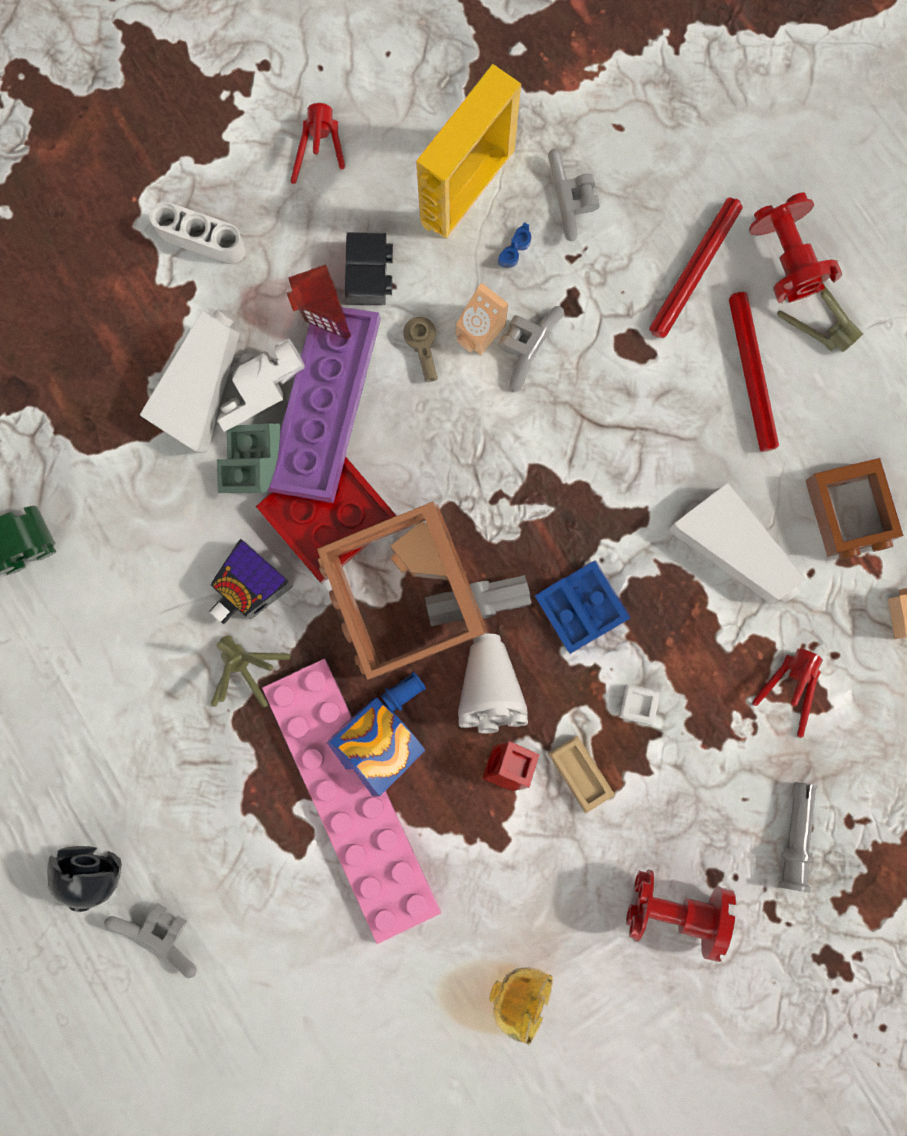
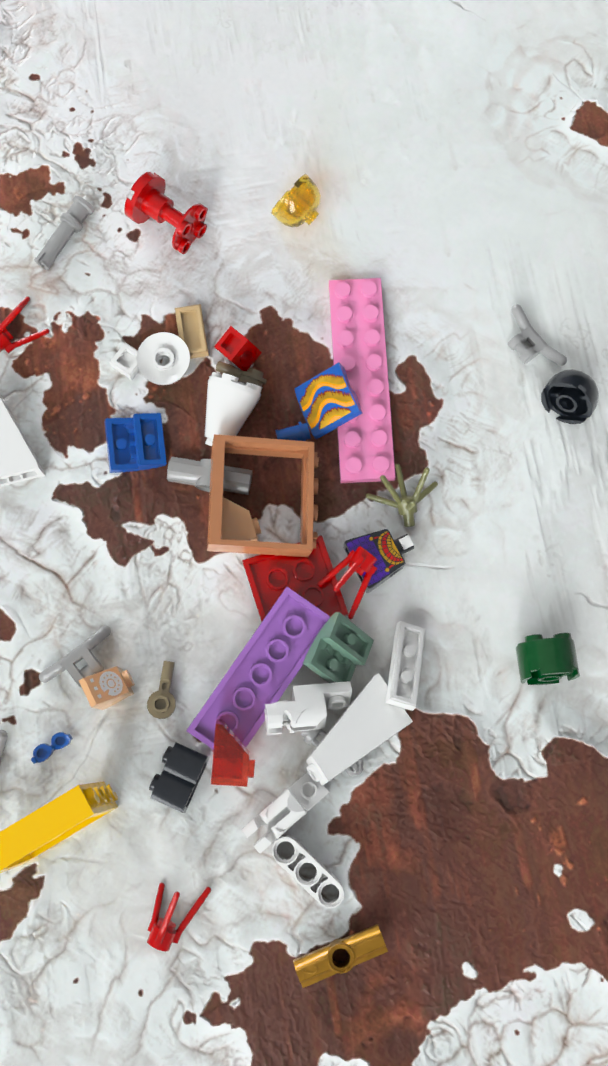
camera: 160 degrees left, 5 degrees down
none -> white dish [137,332,190,385]
none -> dark tan plate [216,361,267,387]
none -> white plate [241,772,329,853]
none -> pearl gold piece [293,924,388,988]
none -> red plant [317,546,378,619]
none -> white tile [385,621,426,711]

